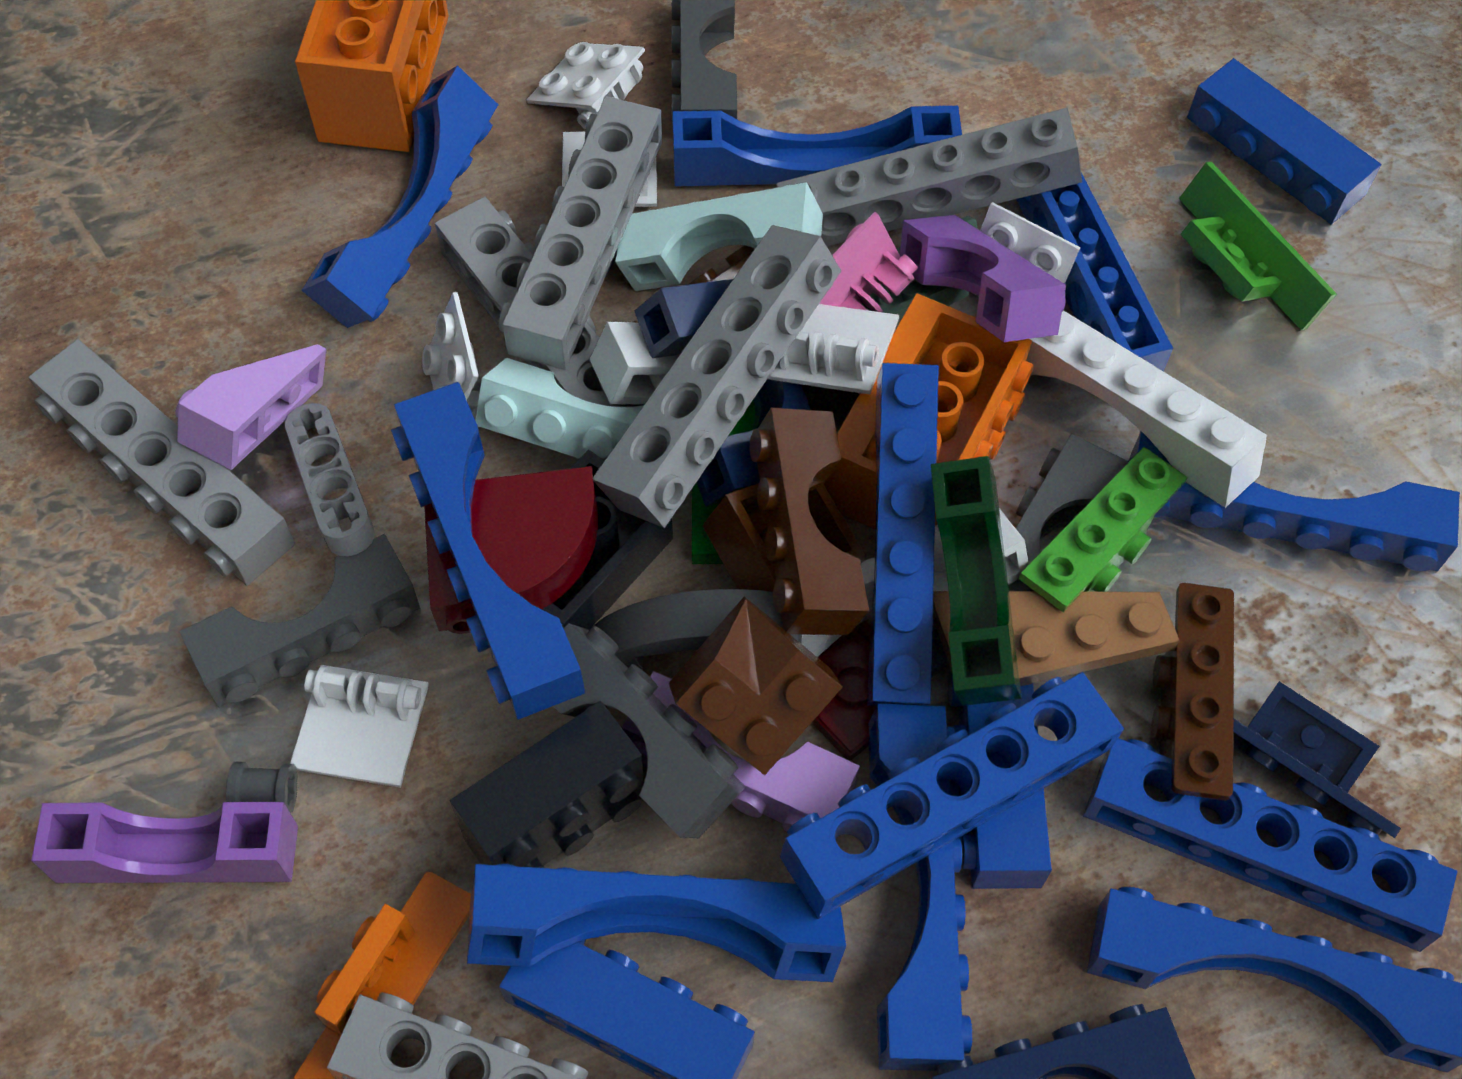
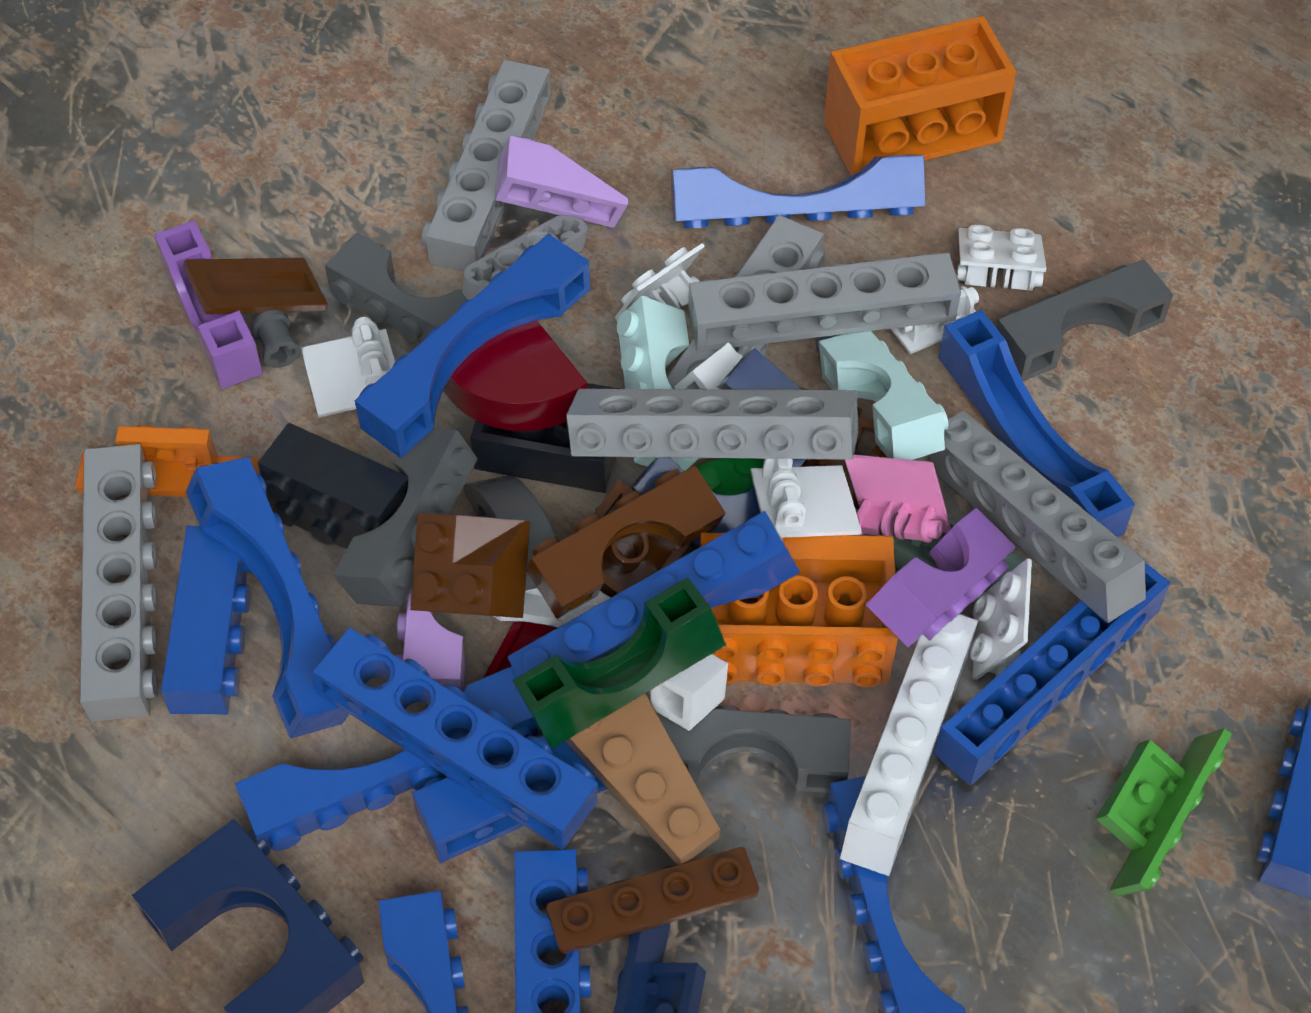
camera: 65 degrees right, 5 degrees down
bright green bracket [1018,447,1188,612] -> none
none -> reddish brown piece [183,258,328,314]

